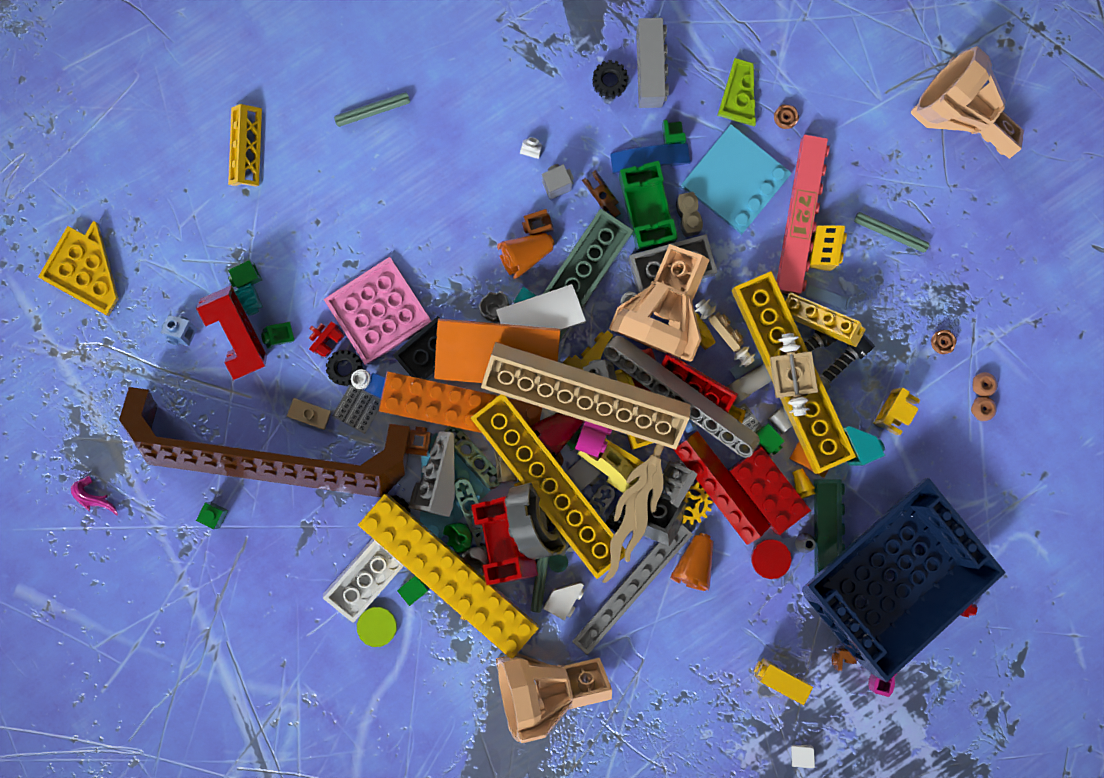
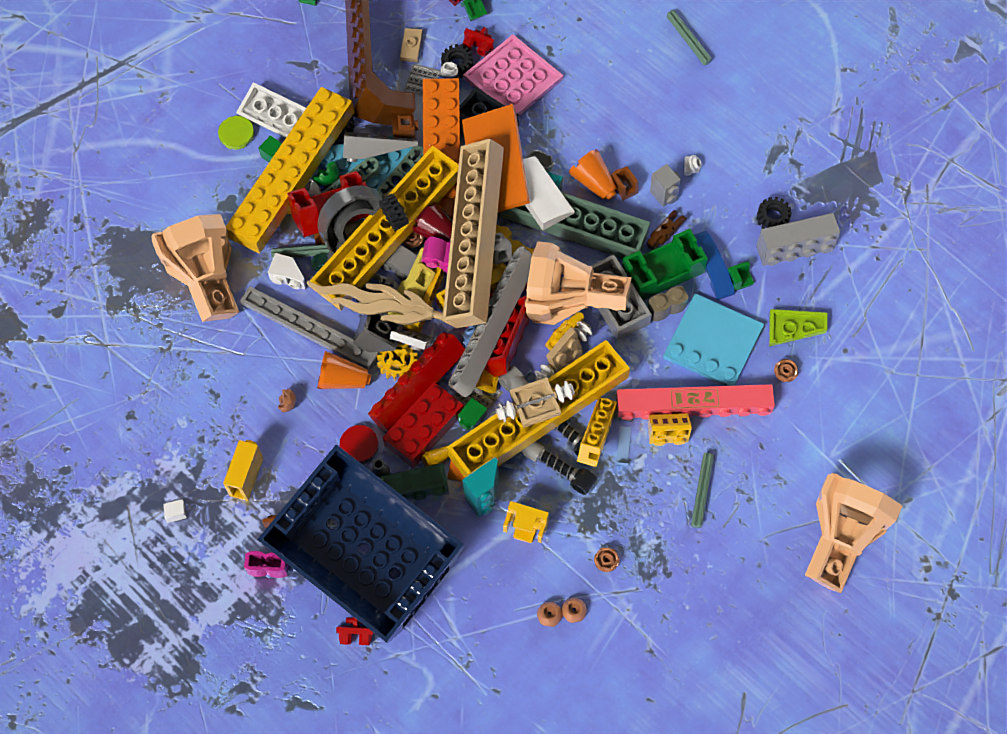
camera: 80 degrees right, 20 degrees down
none -> nougat plate [278,388,296,412]
none -> black tyre [379,194,409,231]

